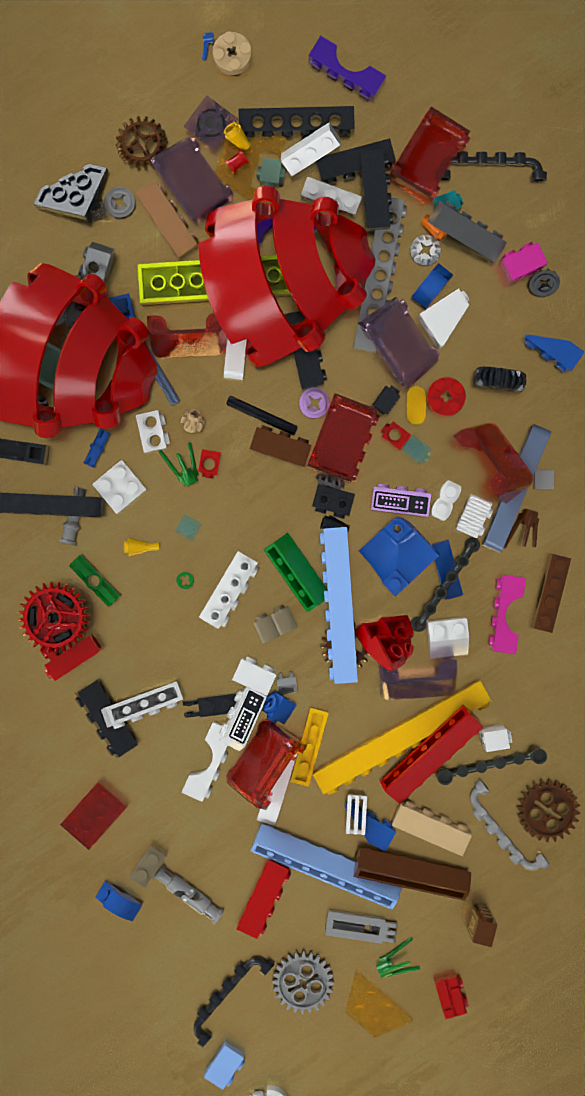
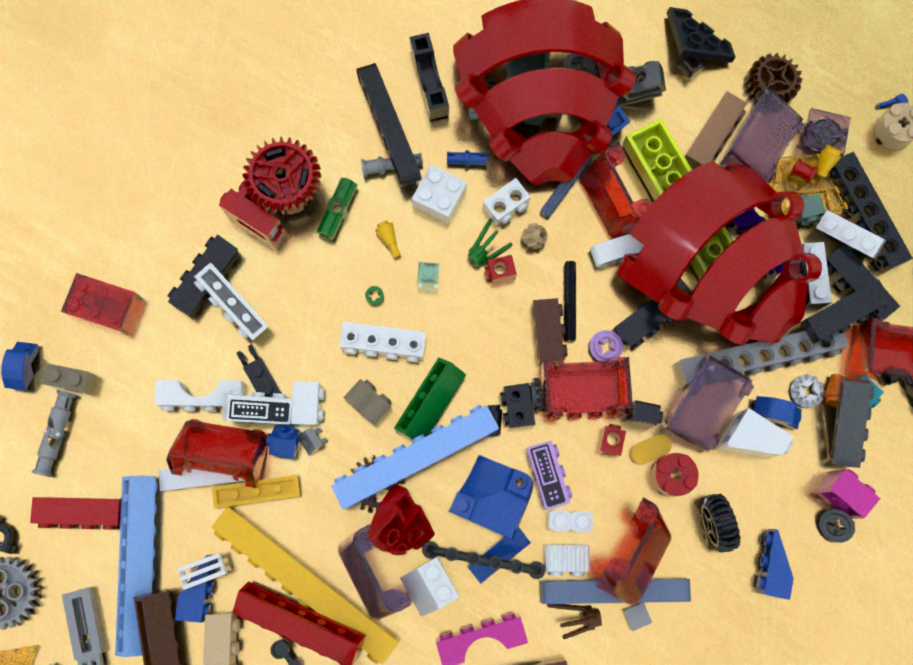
camera: 60 degrees right, 10 degrees down
light grey gear [104,187,135,218] -> none
clear light blue brick [401,435,432,464] -> none

